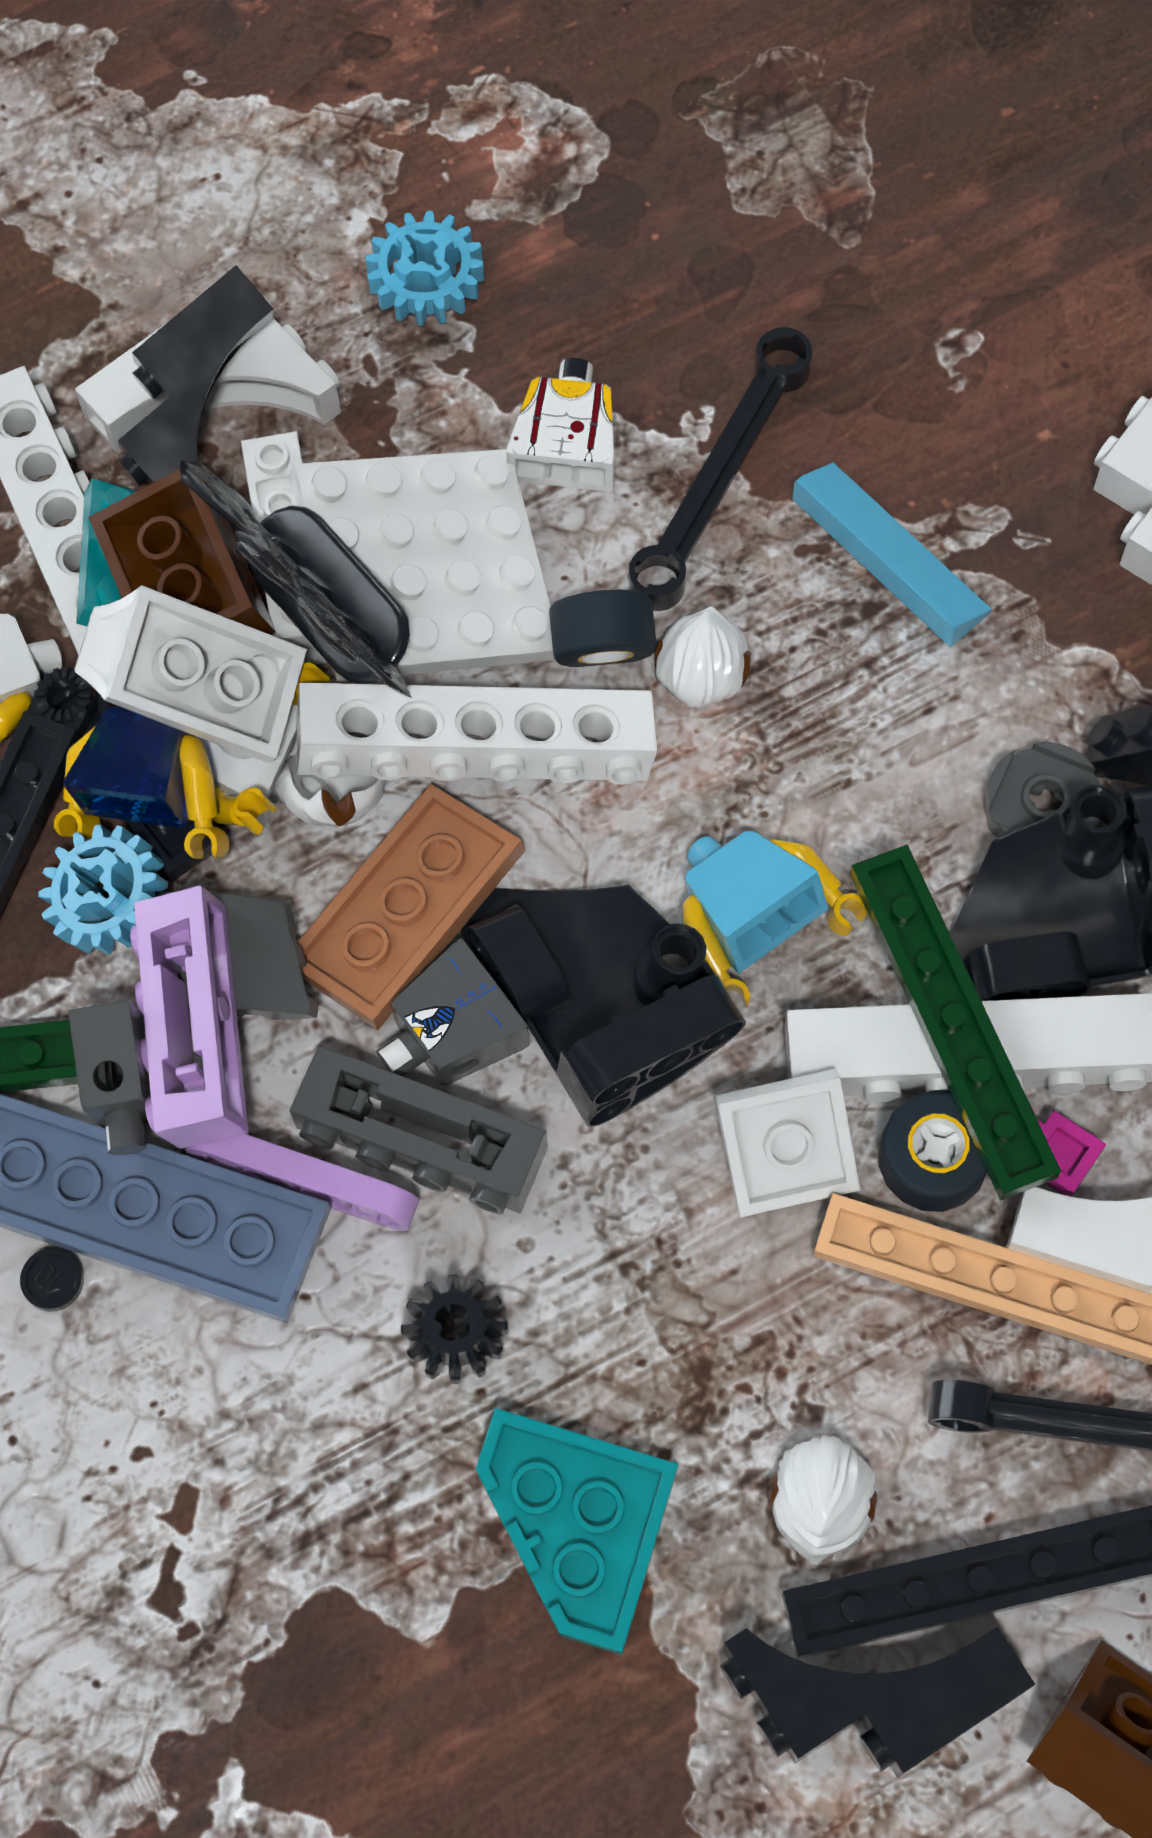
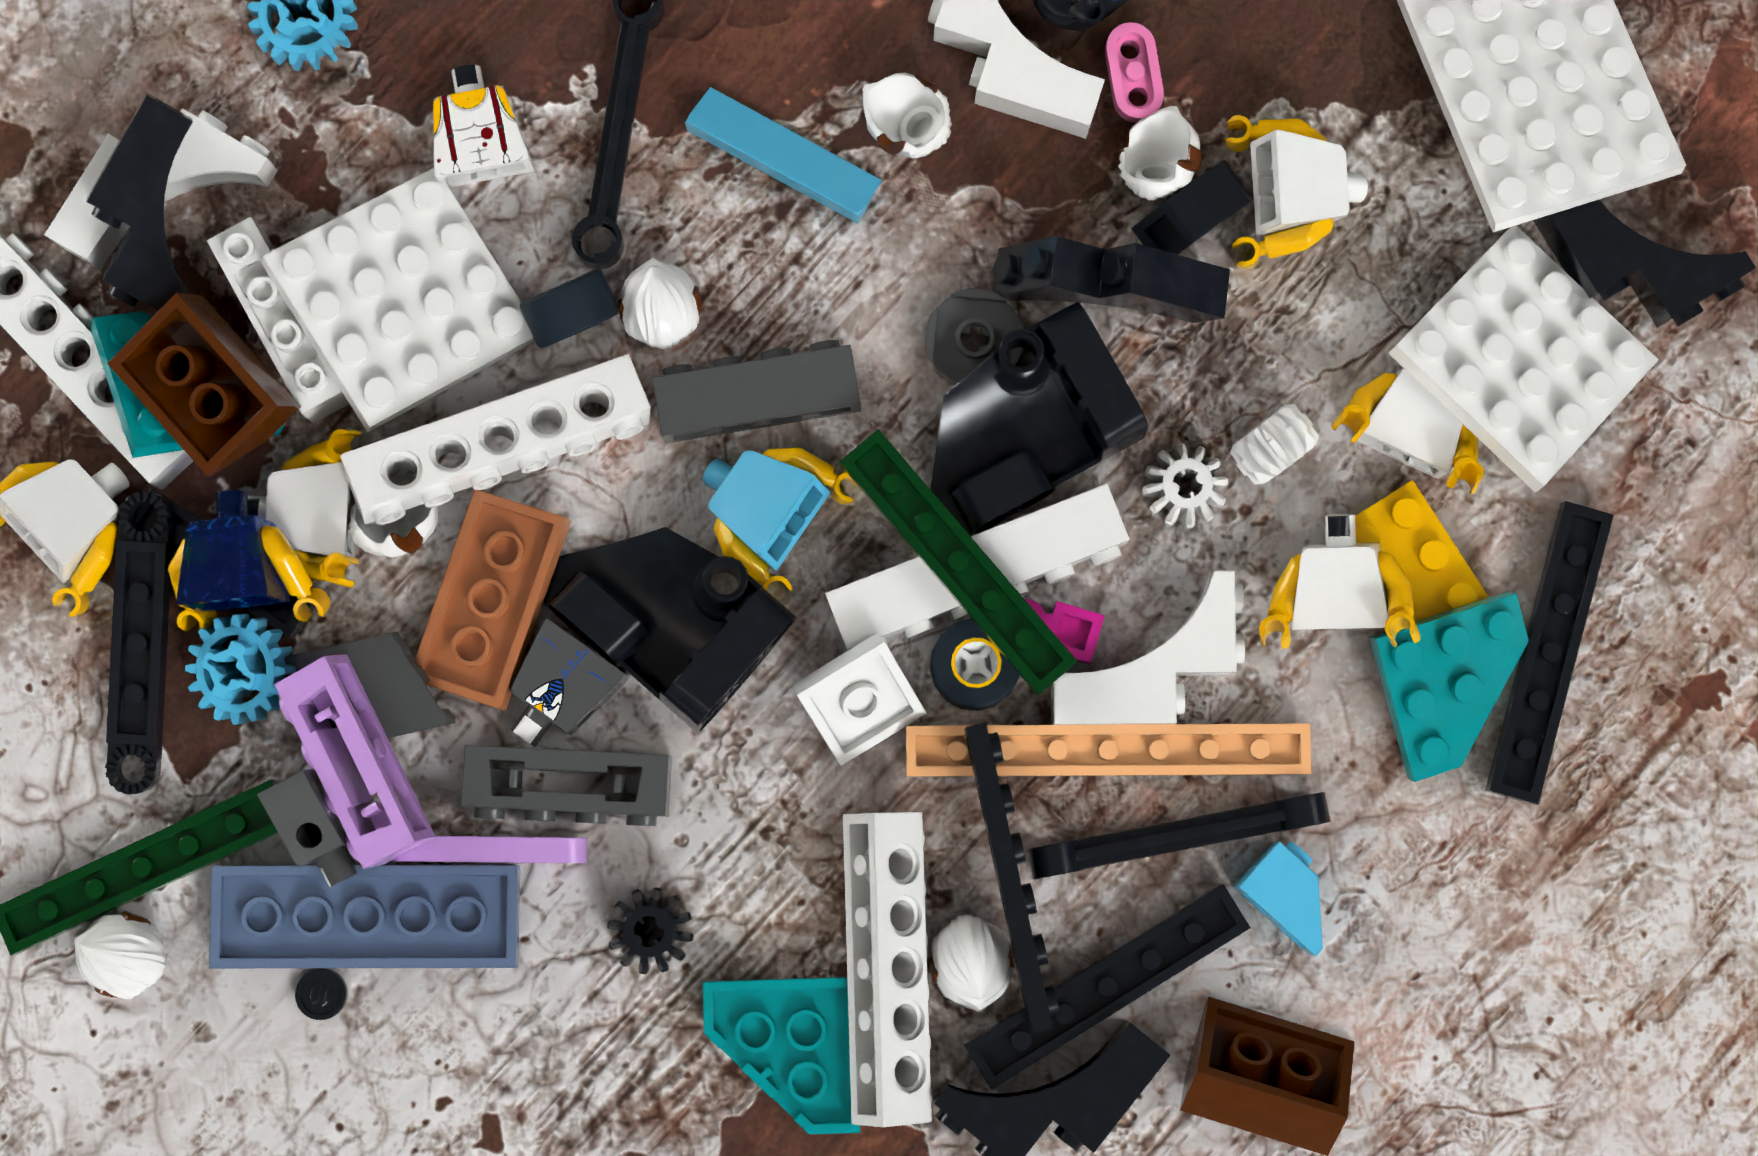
camera: 25 degrees left, 15 degrees up
white slope [75,585,307,763] -> none
black plant [179,460,412,698] -> none
none -> dark grey brick [652,340,861,444]
none -> white brick [843,812,933,1127]
none -> white hair [862,72,952,158]
none -> black plate [964,723,1059,1033]

